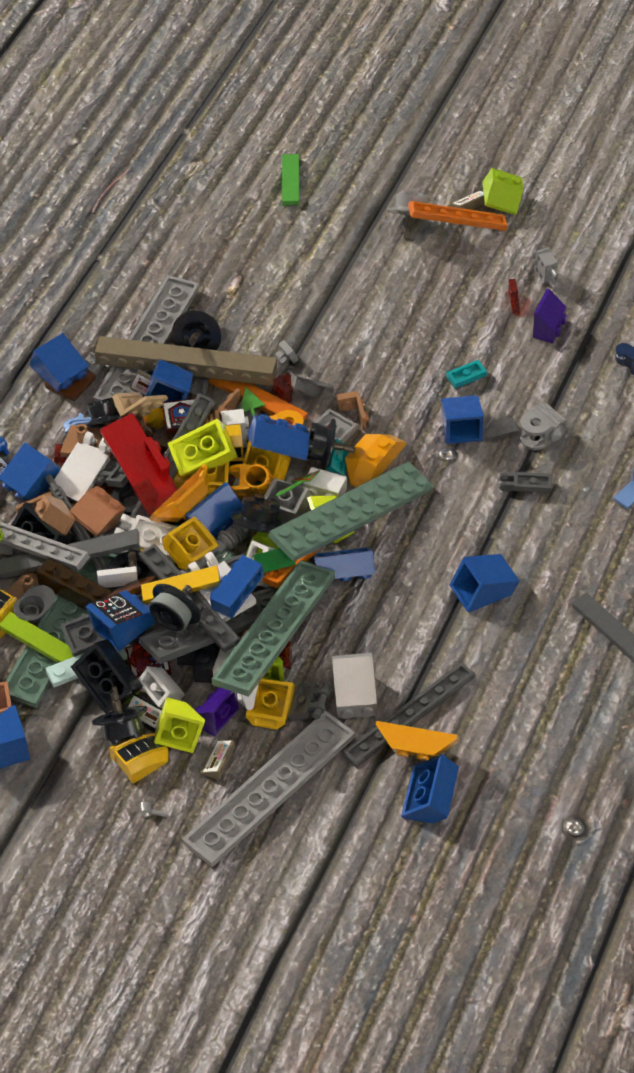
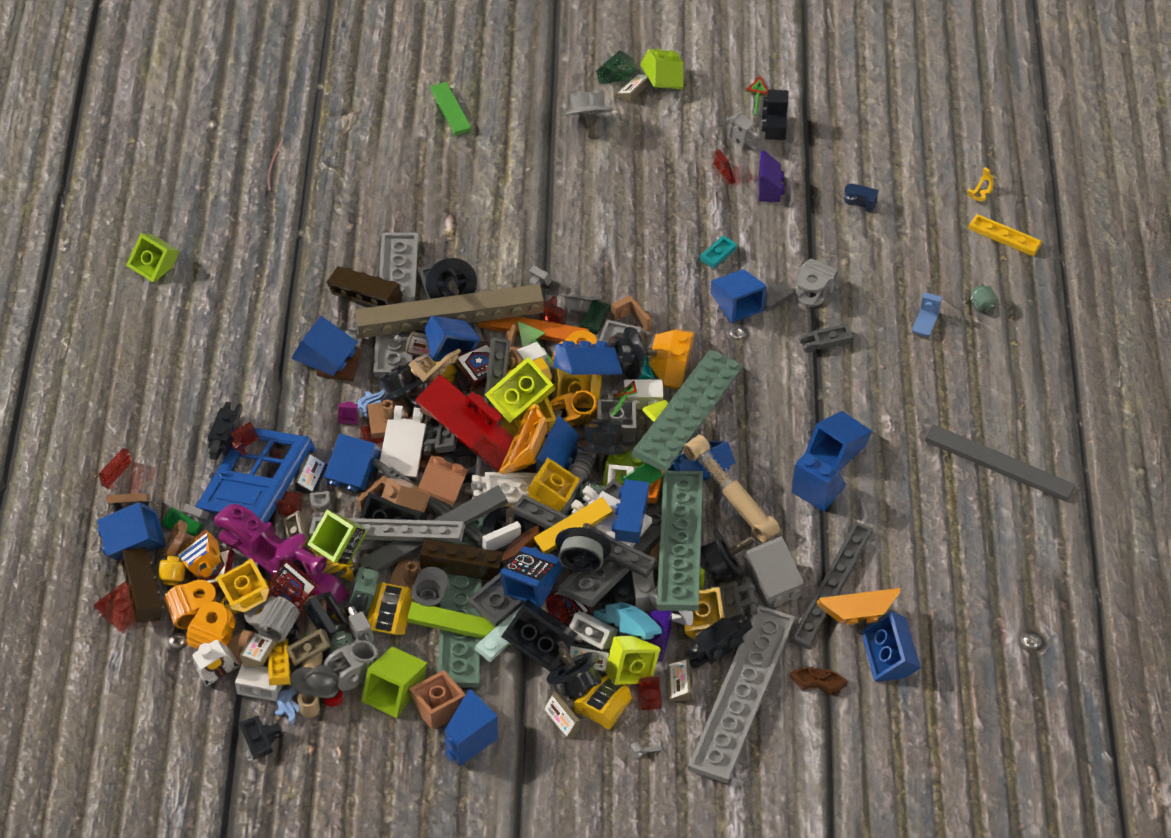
camera: 25 degrees left, 0 degrees up
orange tile [408,201,508,231] -> none
none -> dark brown brick [326,266,403,307]
none -> magenta tile [338,401,358,424]
none -> slope [544,691,579,738]
none -> clear green tile [580,300,611,335]
none -> medium azure slope [593,602,662,639]
none -> clear green slope [596,50,638,84]
none -> clear red bracket [638,676,662,710]
none -> tan piece [683,435,780,543]
none -> black hinge [686,615,753,668]
none -> black piece [701,529,754,582]
none -> piece [745,76,767,116]
none -> black brick [762,89,788,140]
none -> reddish brown tile [790,667,848,695]
none -> blue slope [792,452,846,512]

